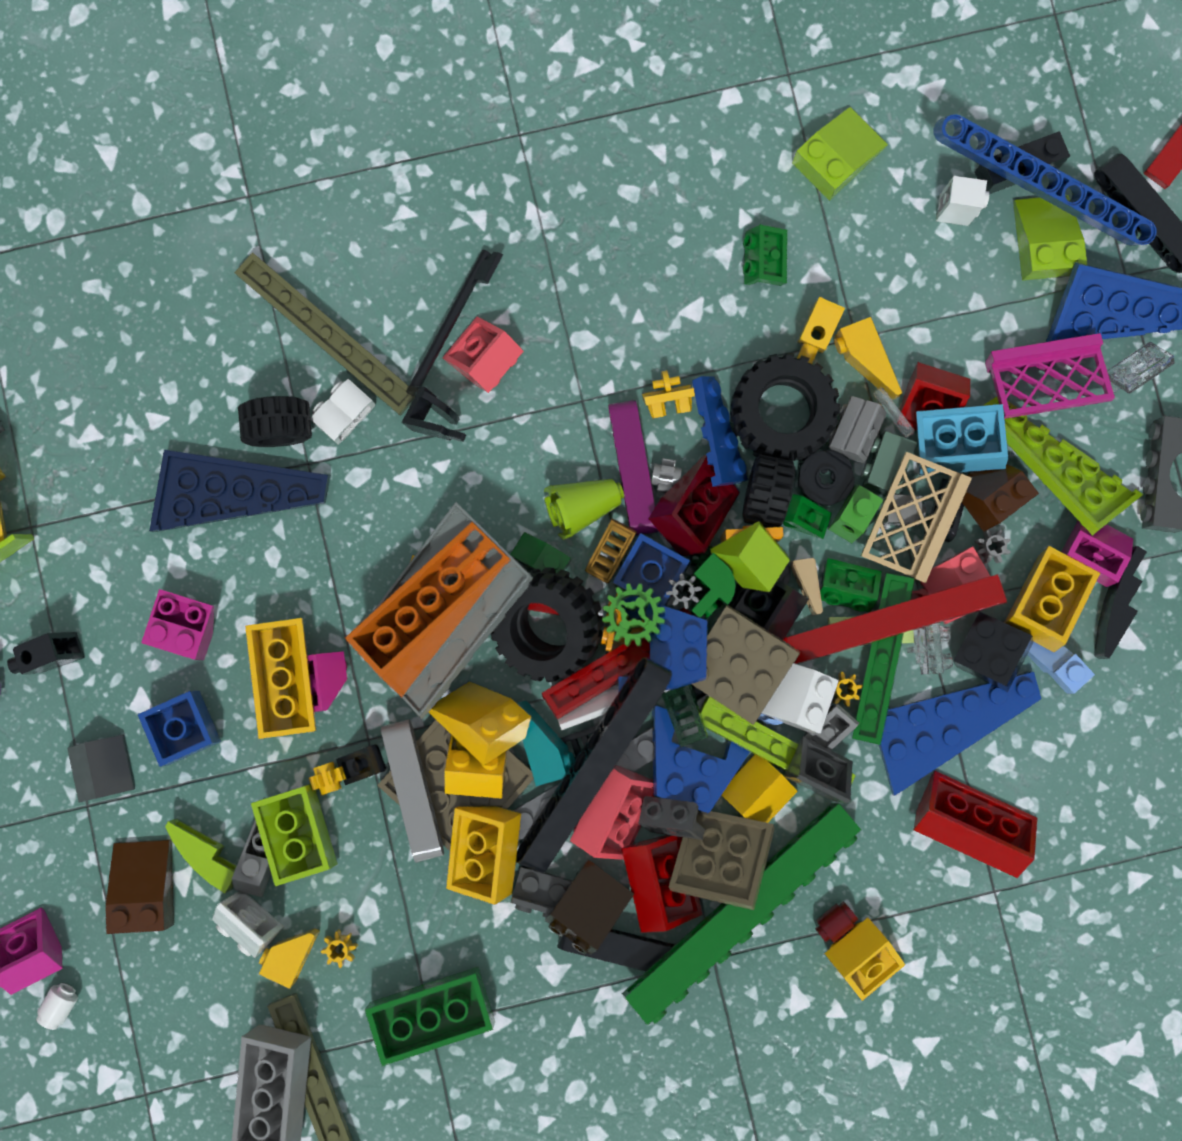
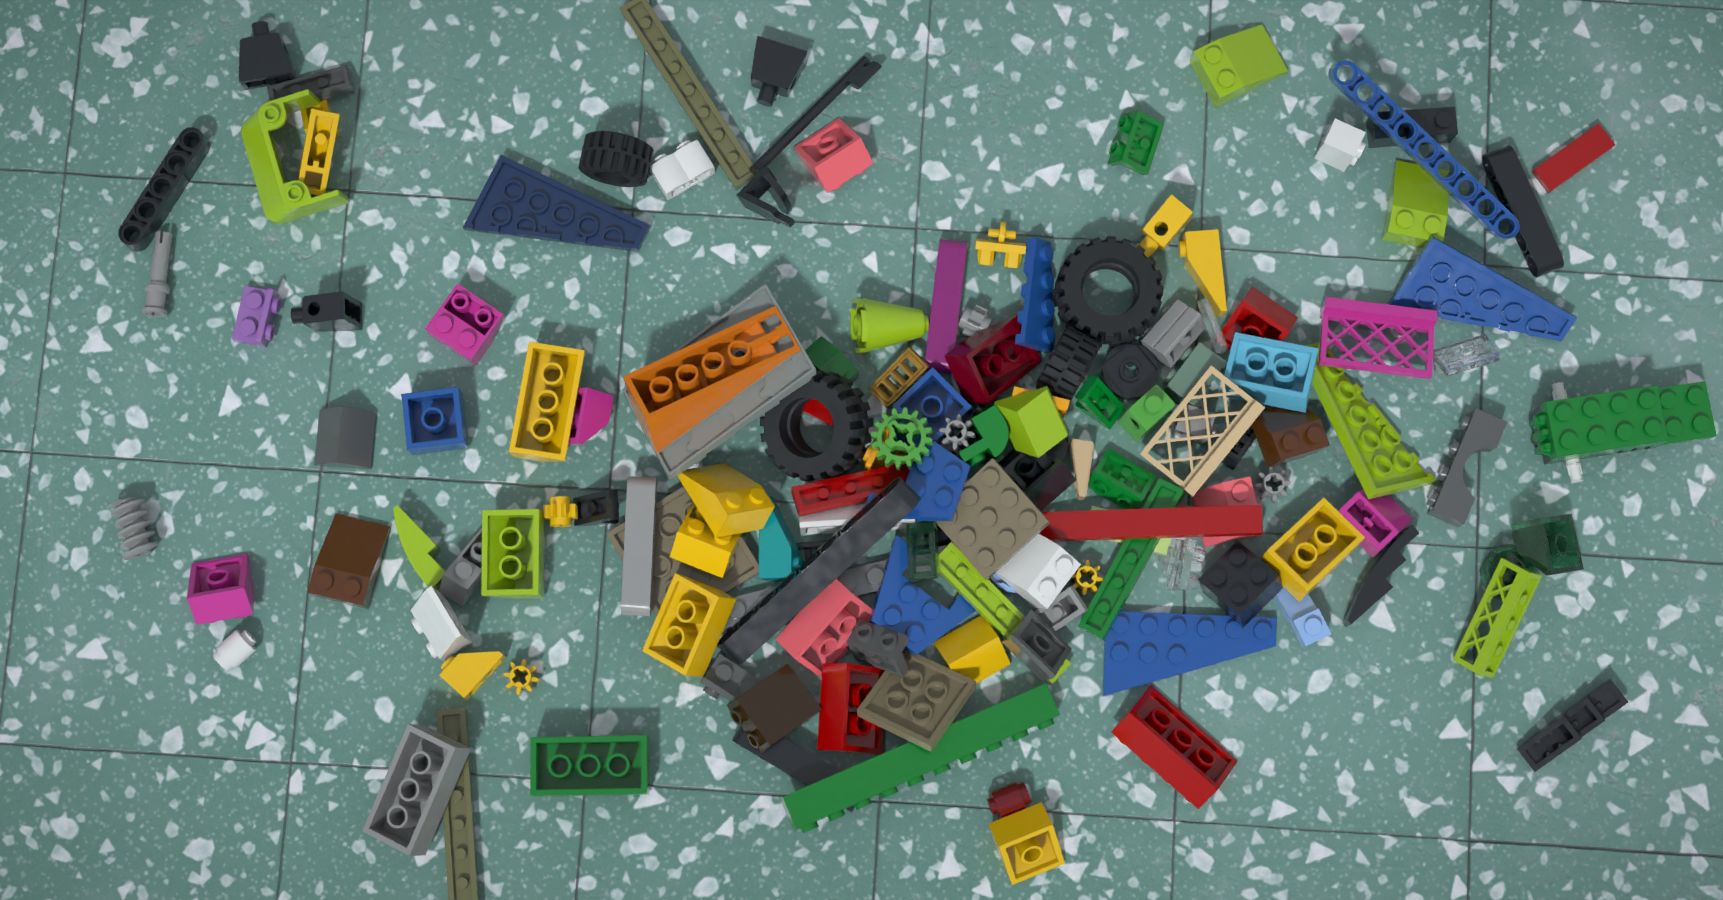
camera: 15 degrees right, 5 degrees down
none -> black torso [751,36,808,107]

